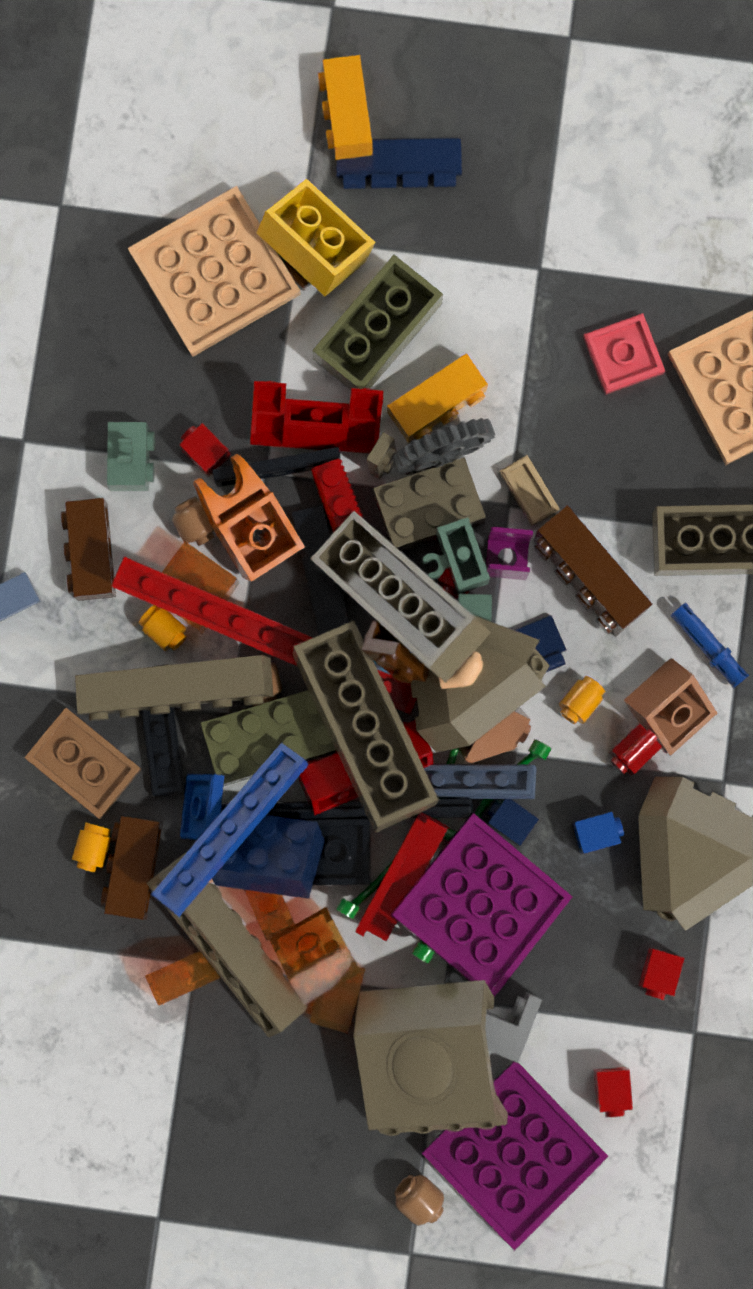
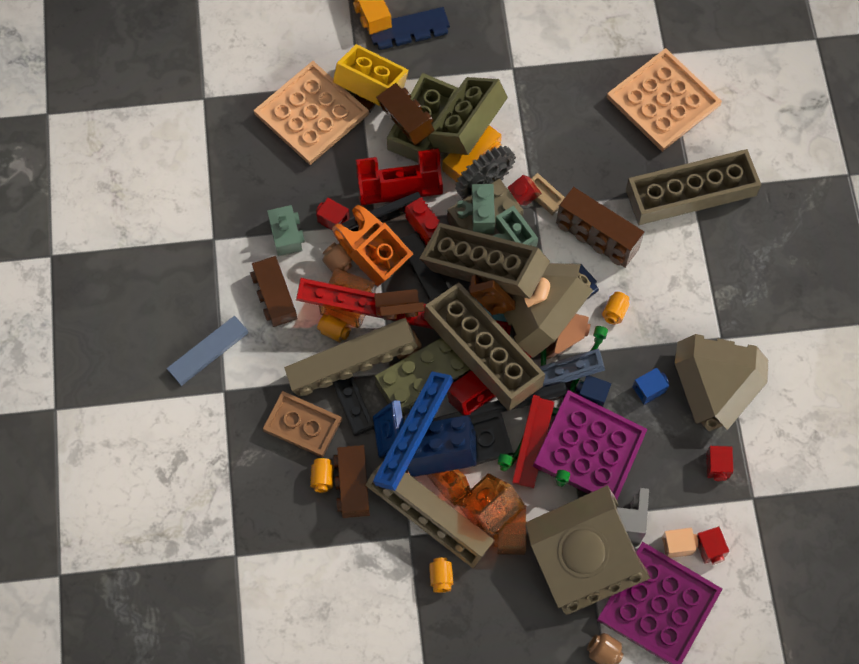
camera: 15 degrees left, 15 degrees down
clear orange slope [145,951,221,1006] -> none
dark tan plate [366,432,397,479] -> none
magenta piece [486,527,533,580] -> none
coral tile [583,313,665,395] -> none
red brick [609,724,662,775] -> none
nougat slope [624,658,718,756] -> none
blue pin [670,602,749,689] -> none
none -> reddish brown bracket [374,289,424,320]
none -> reddish brown brick [376,83,435,145]
none -> olive brick [427,77,508,155]
none -> light orange brick [429,558,453,593]
none -> sand green brick [457,184,495,234]
none -> red brick [507,175,542,206]
none -> light nougat brick [662,528,699,558]

